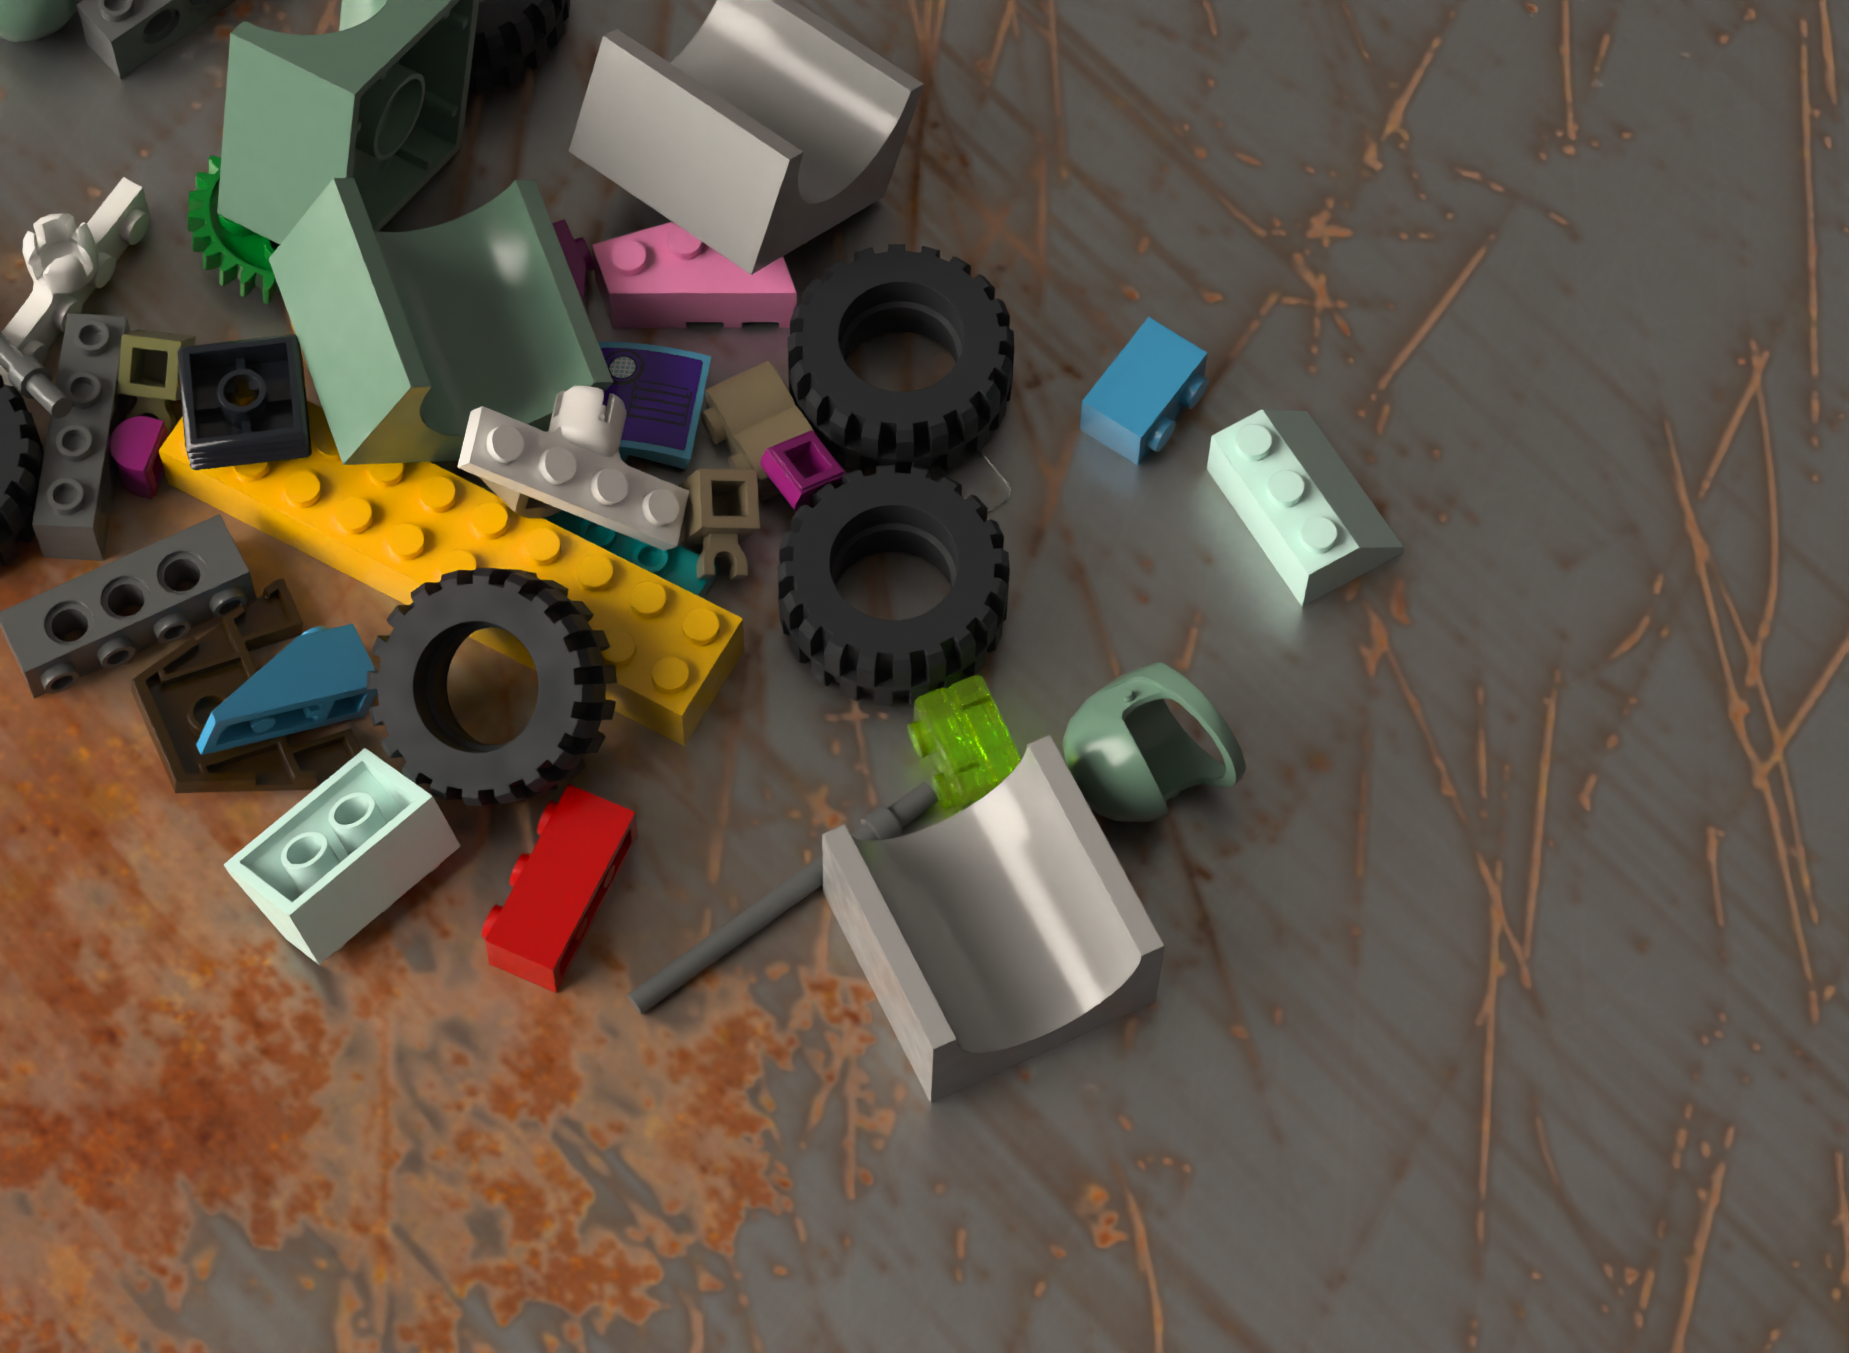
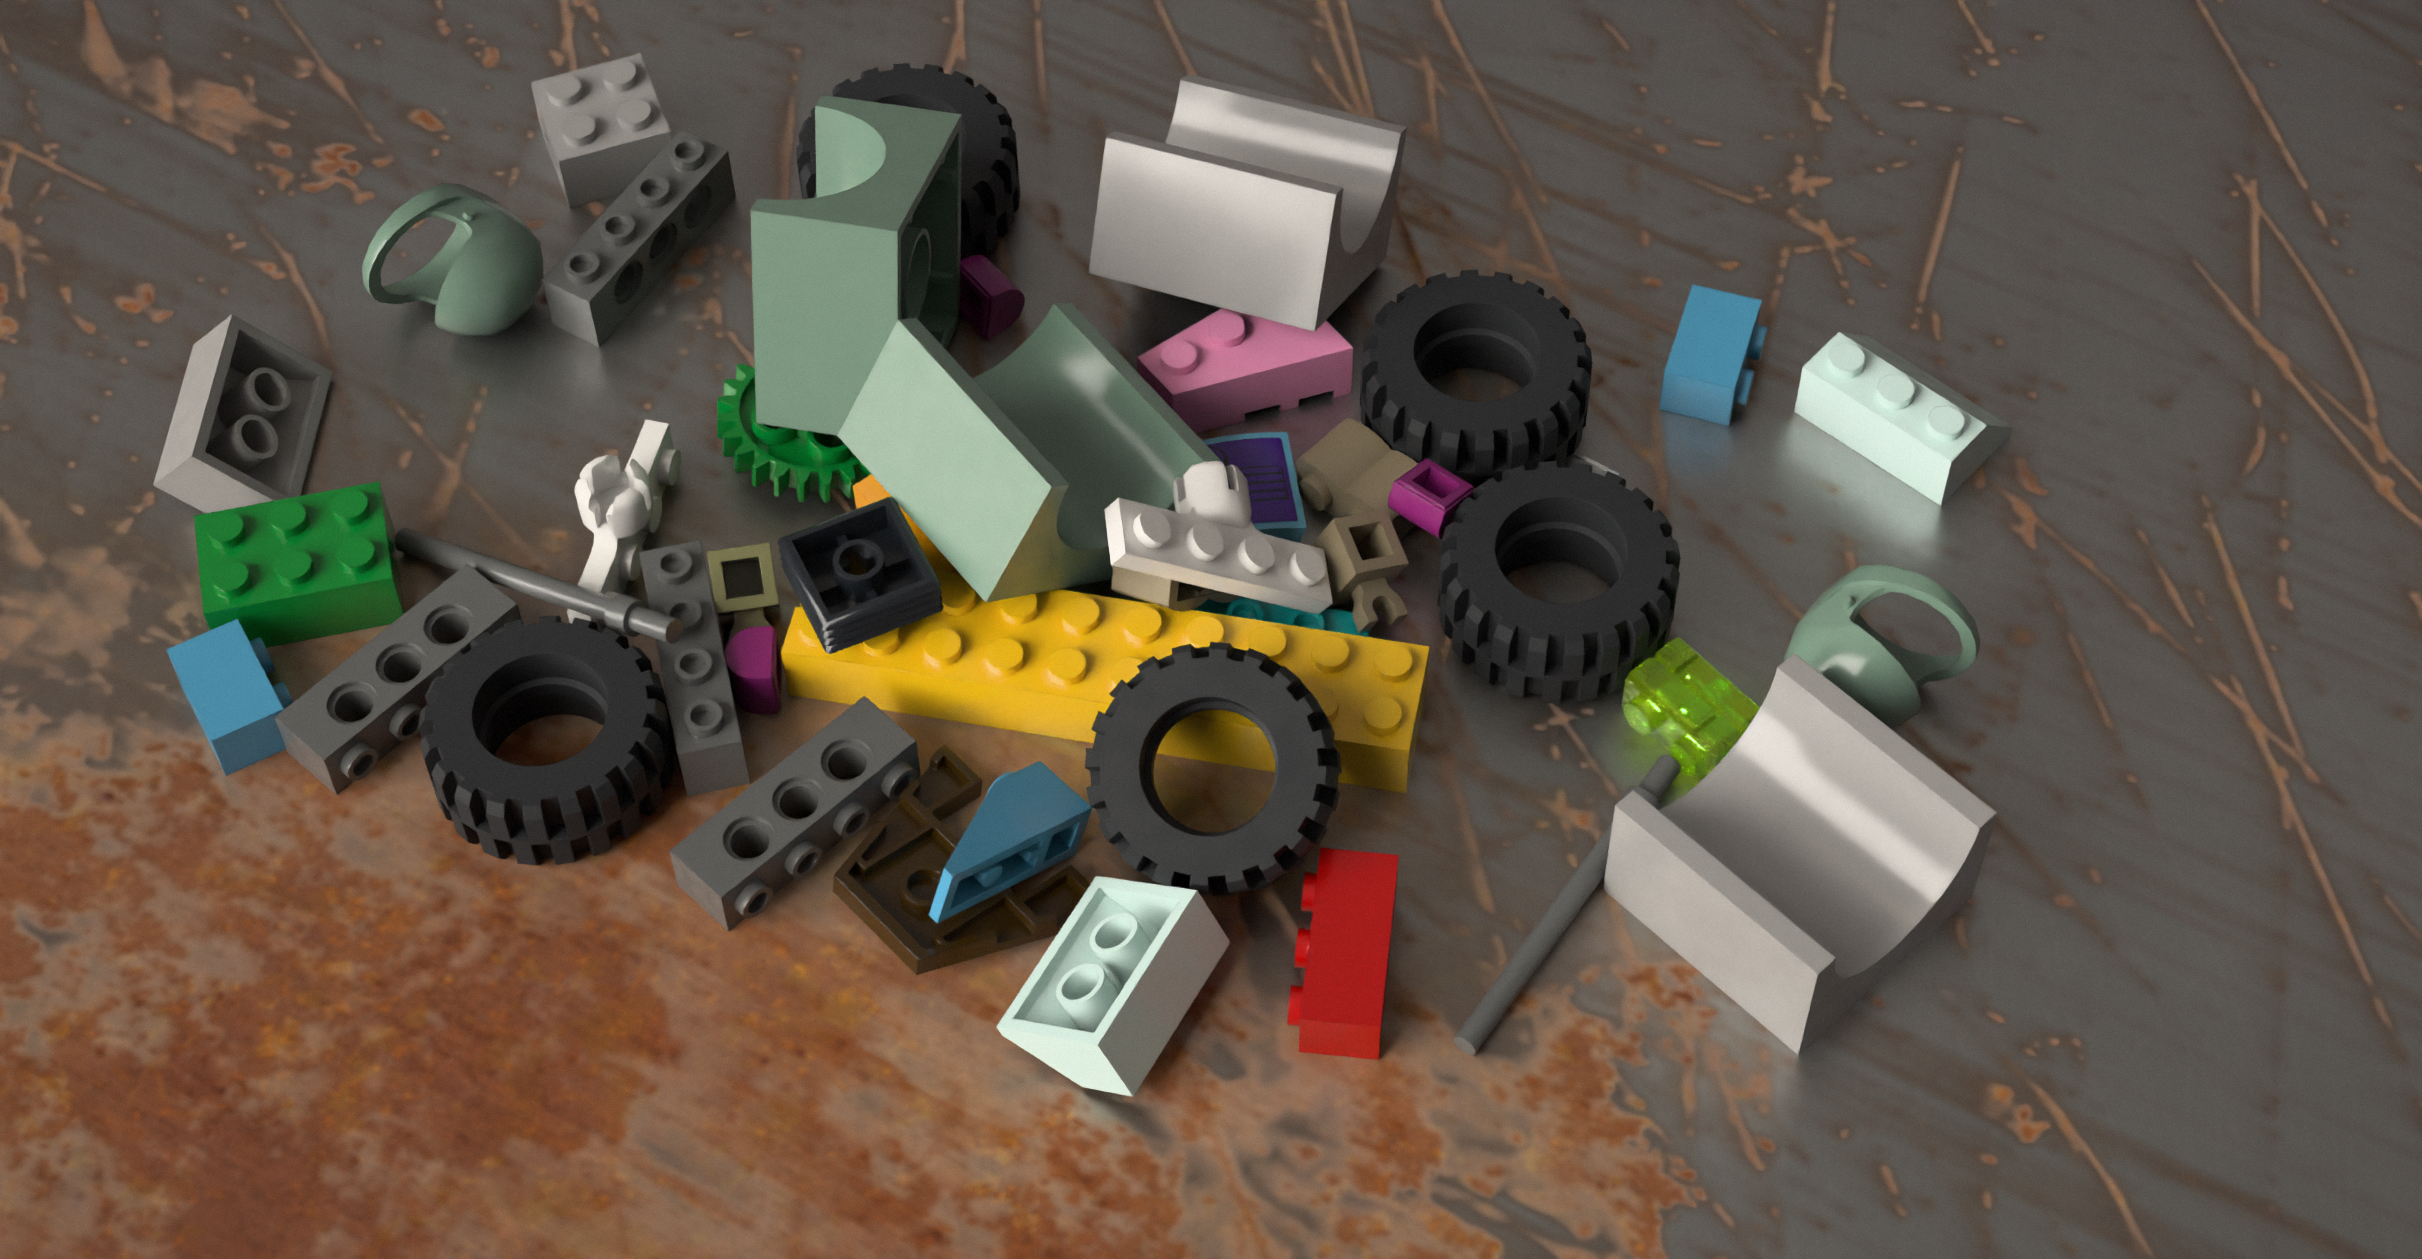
camera: 15 degrees left, 10 degrees down
none -> magenta brick [960,255,1025,340]

